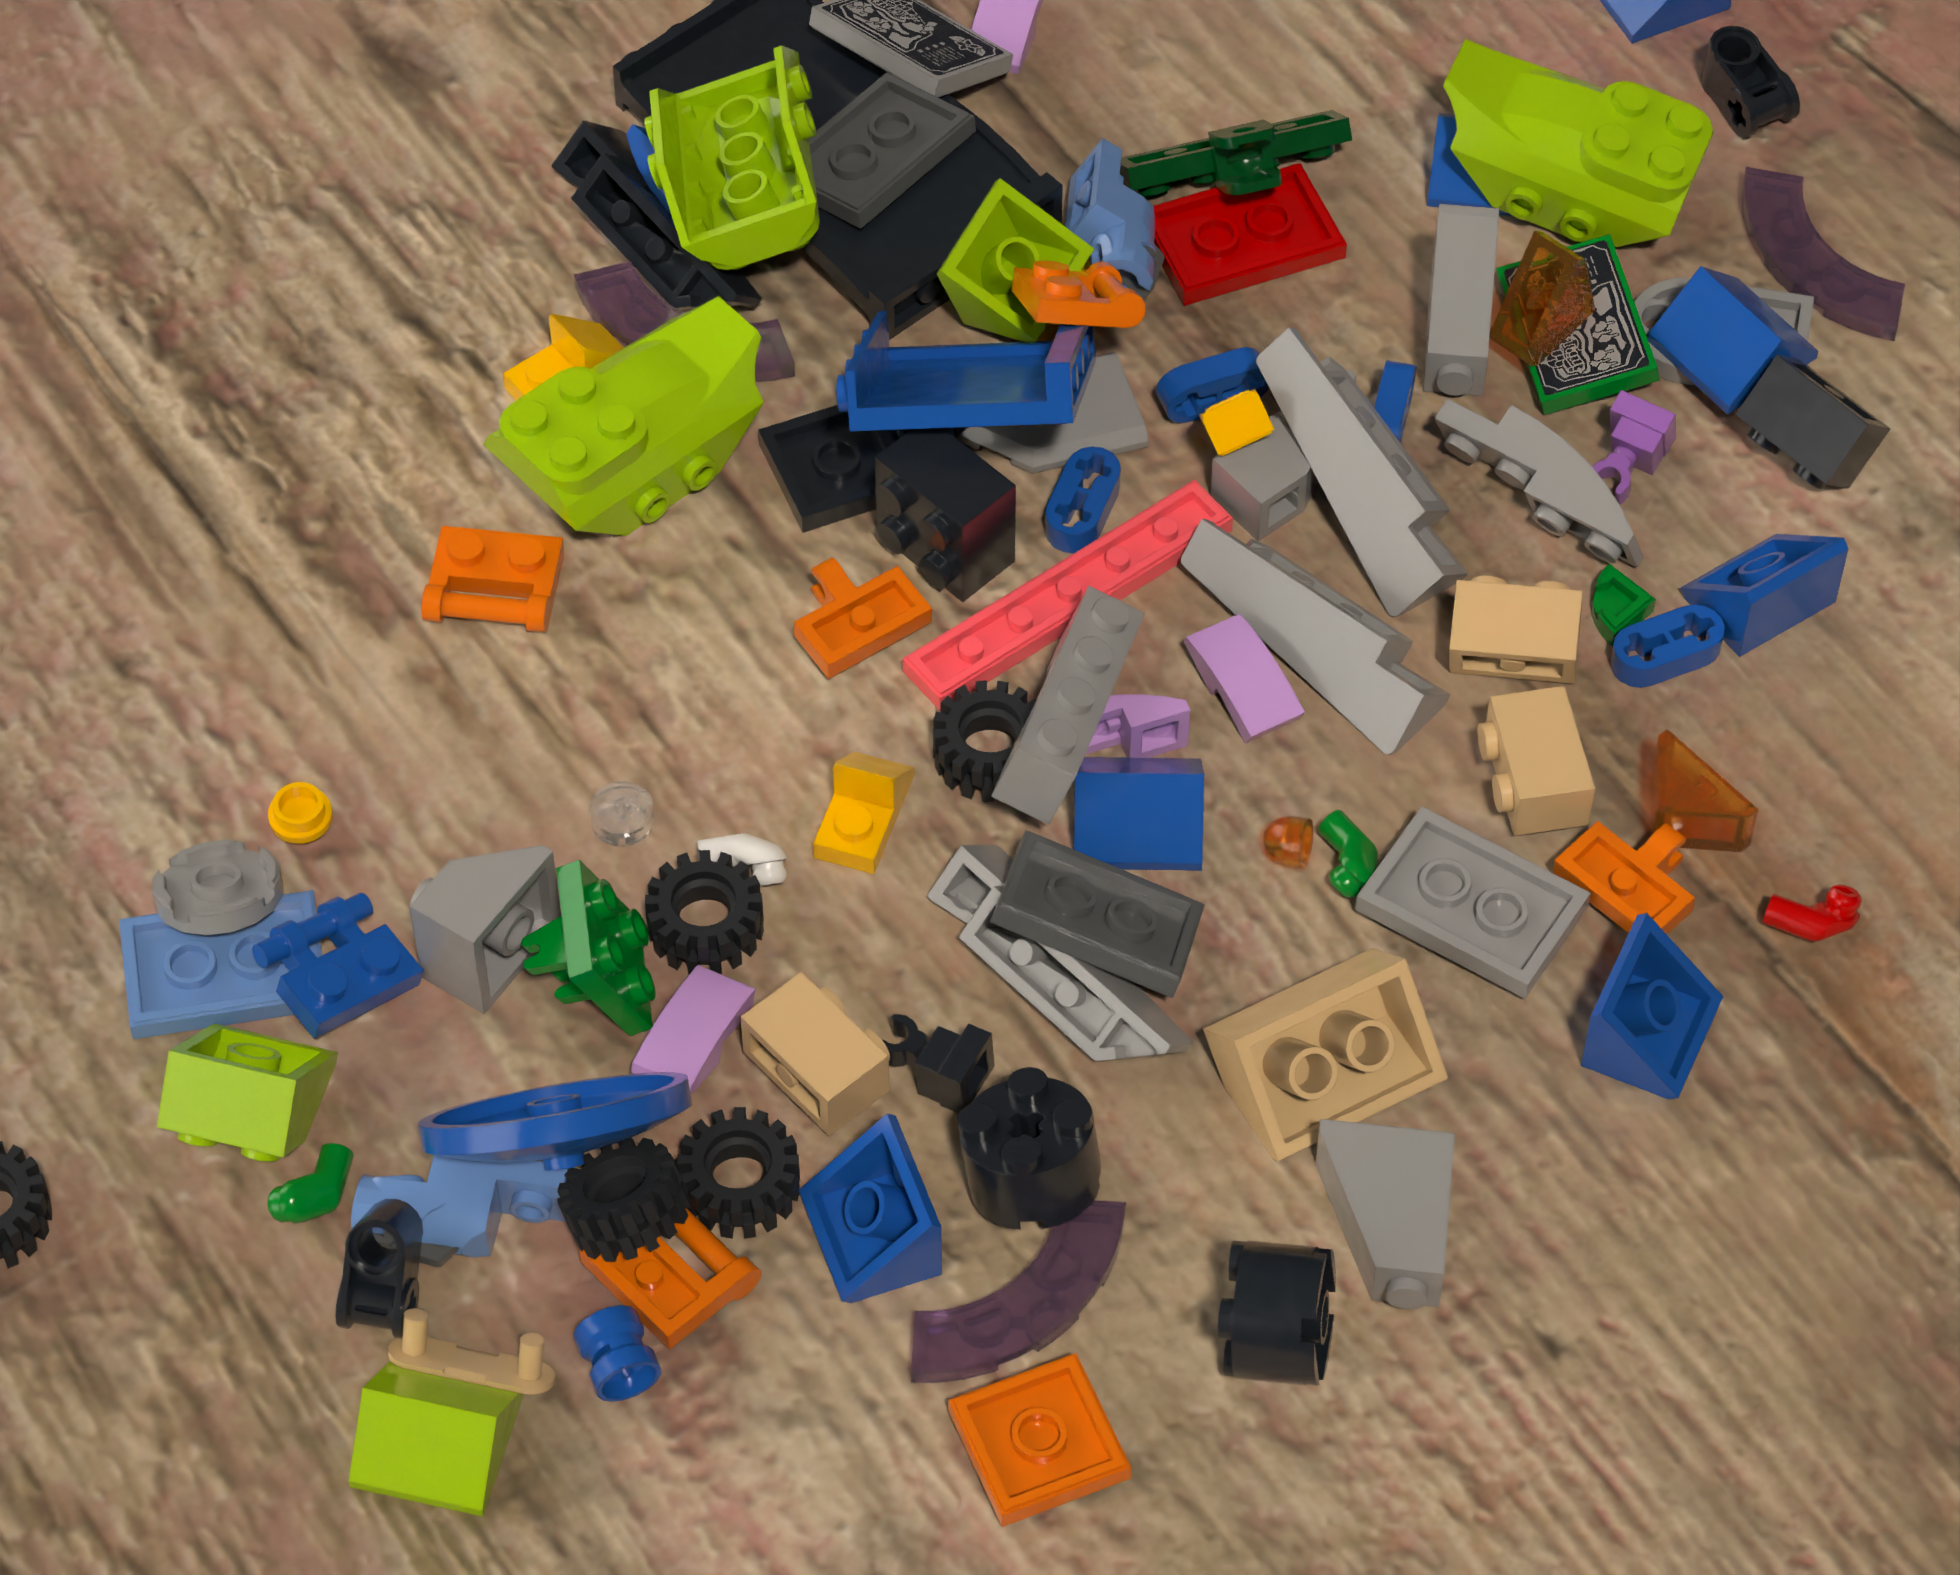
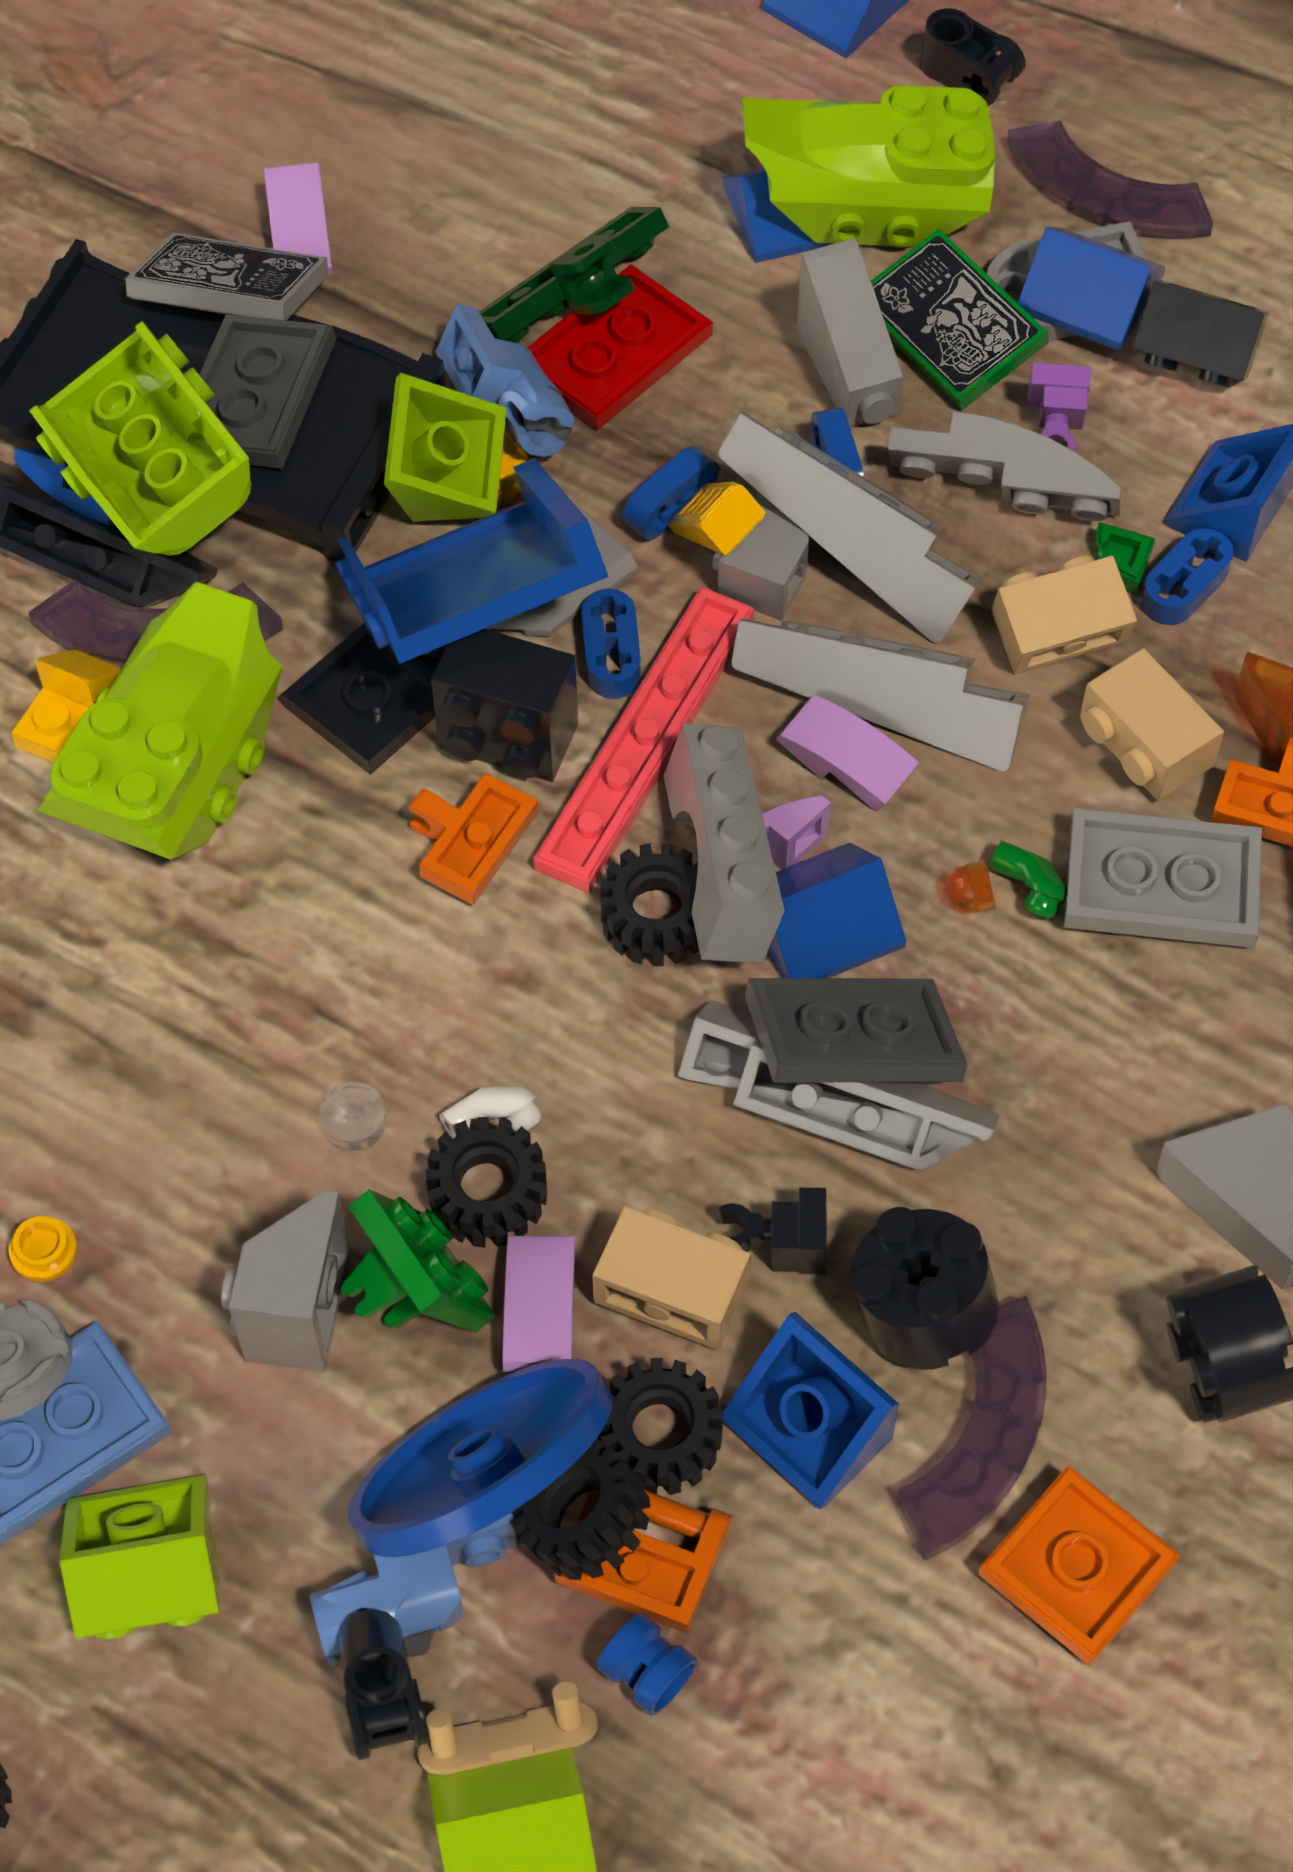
camera: 25 degrees left, 5 degrees up
blue plate [252,892,424,1039] -> none
green arm [267,1143,354,1224] -> none
orange plate [421,526,565,633] -> none
yellow slope [813,751,915,874] -> none
orange plate [1012,260,1146,328] -> none
tan slope [1203,948,1448,1161] -> none
clear orange slope [1490,231,1595,366] -> none

